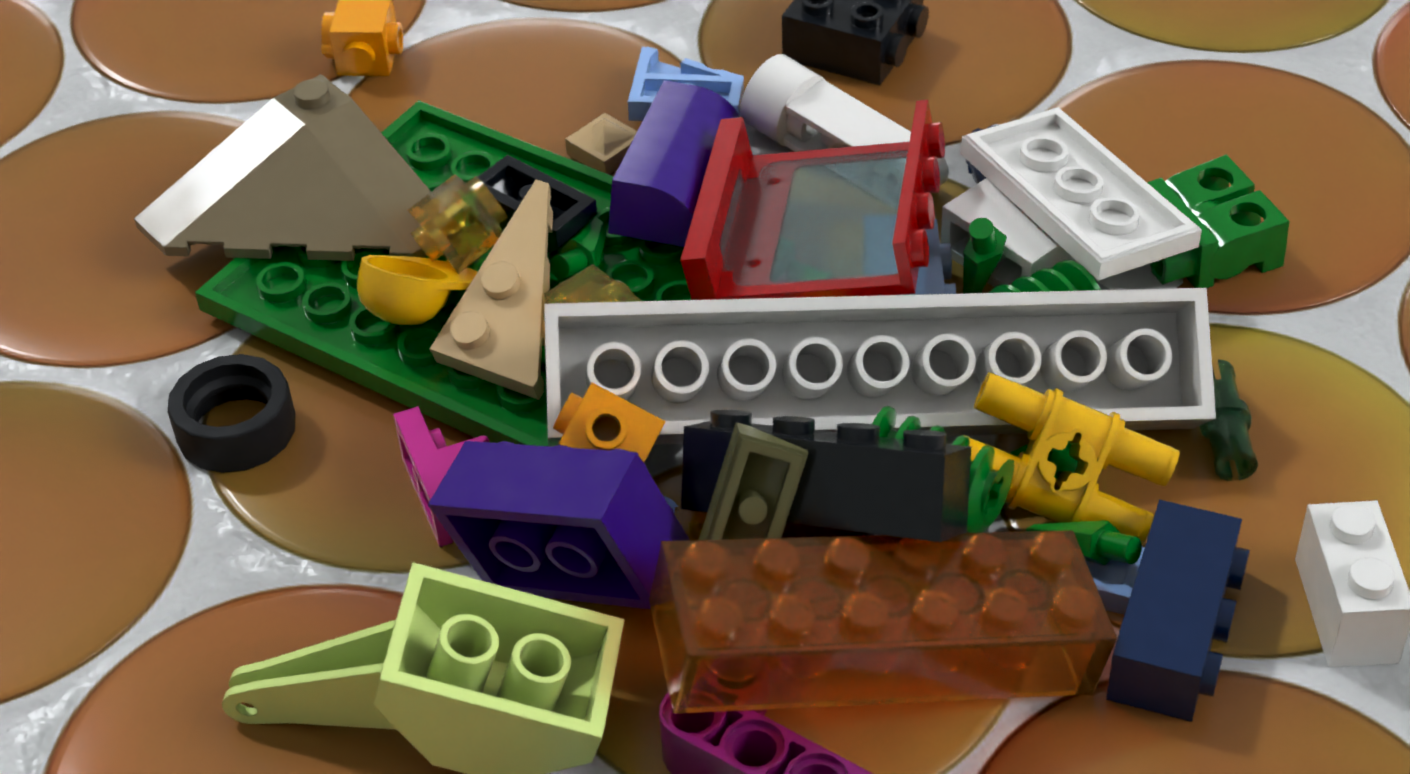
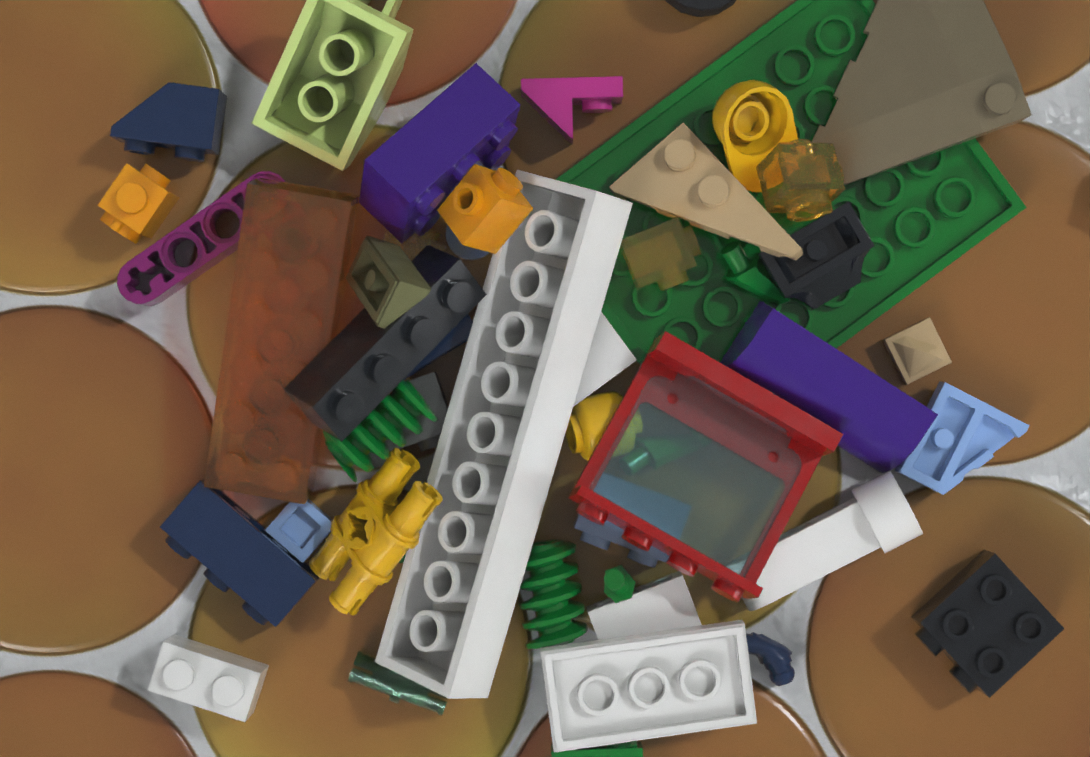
camera: 110 degrees right, 45 degrees up
green bar [1025,520,1142,566] -> none

